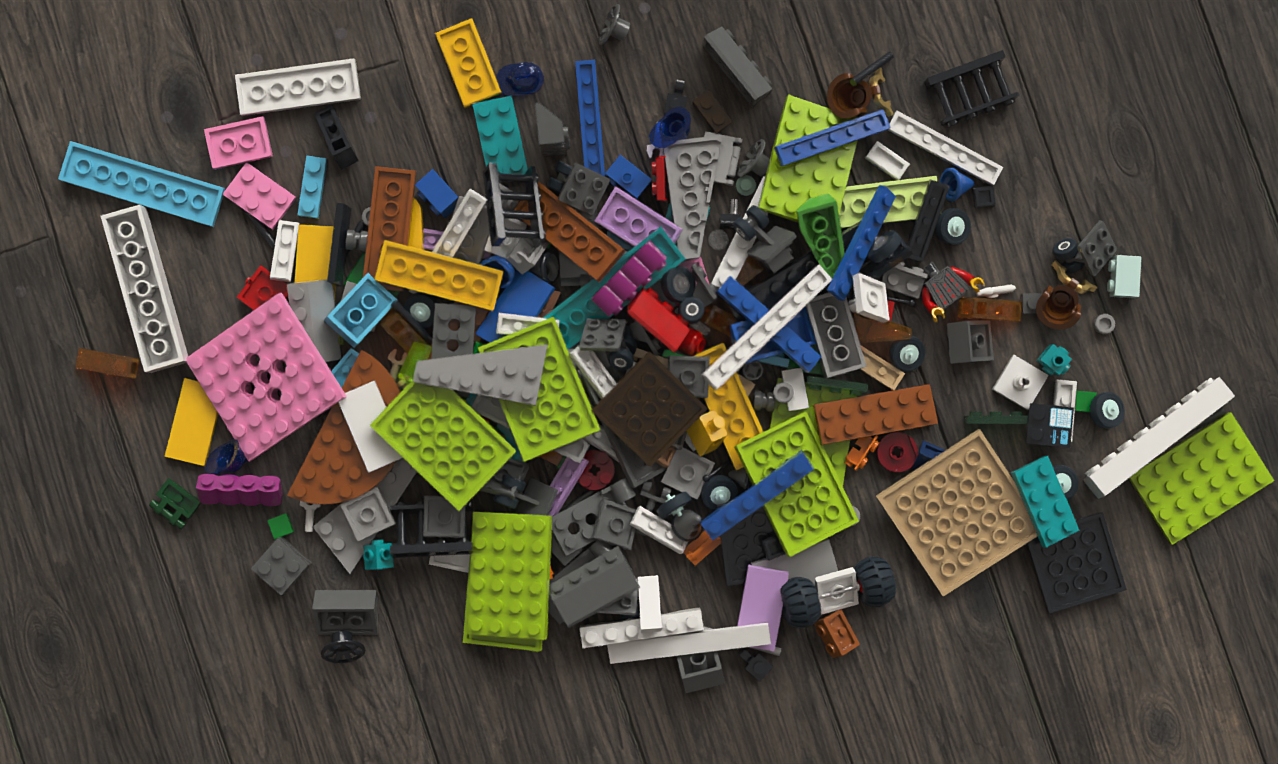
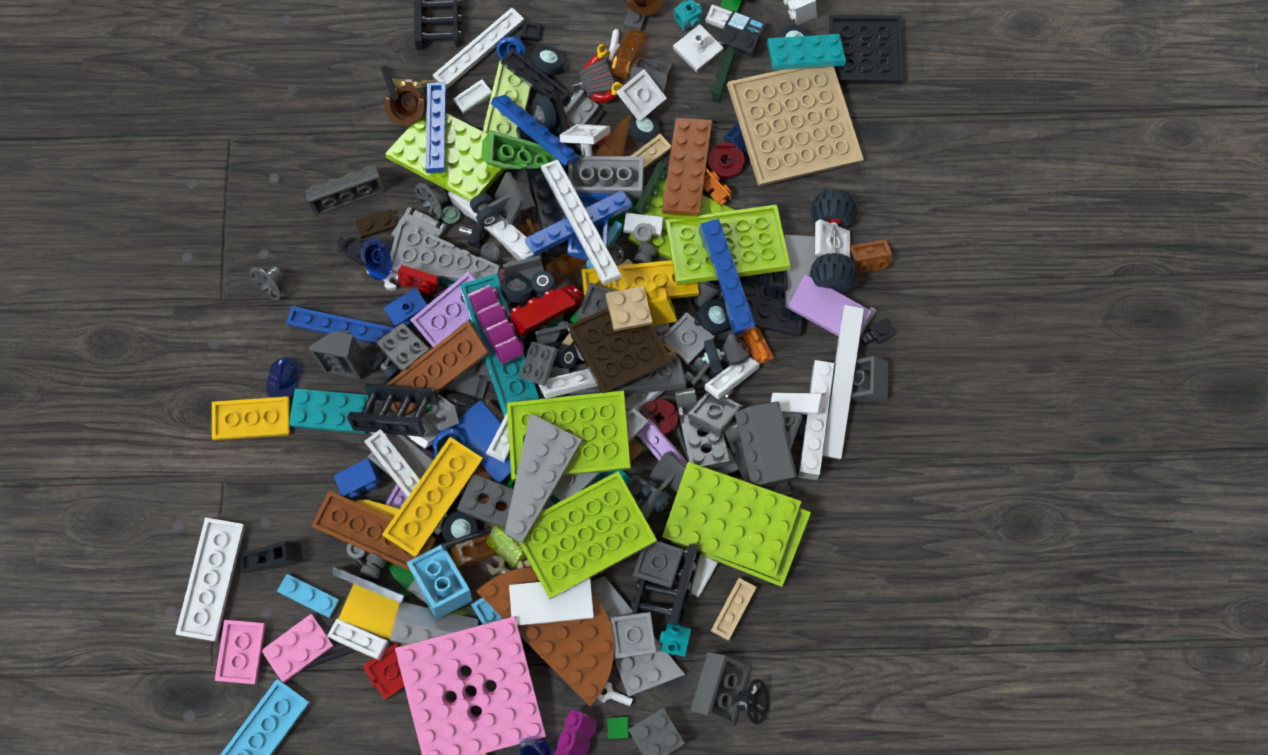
camera: 65 degrees left, 15 degrees down
none -> tan plate [605,286,652,332]
none -> white tile [616,69,666,121]
none -> tan plate [711,578,756,641]

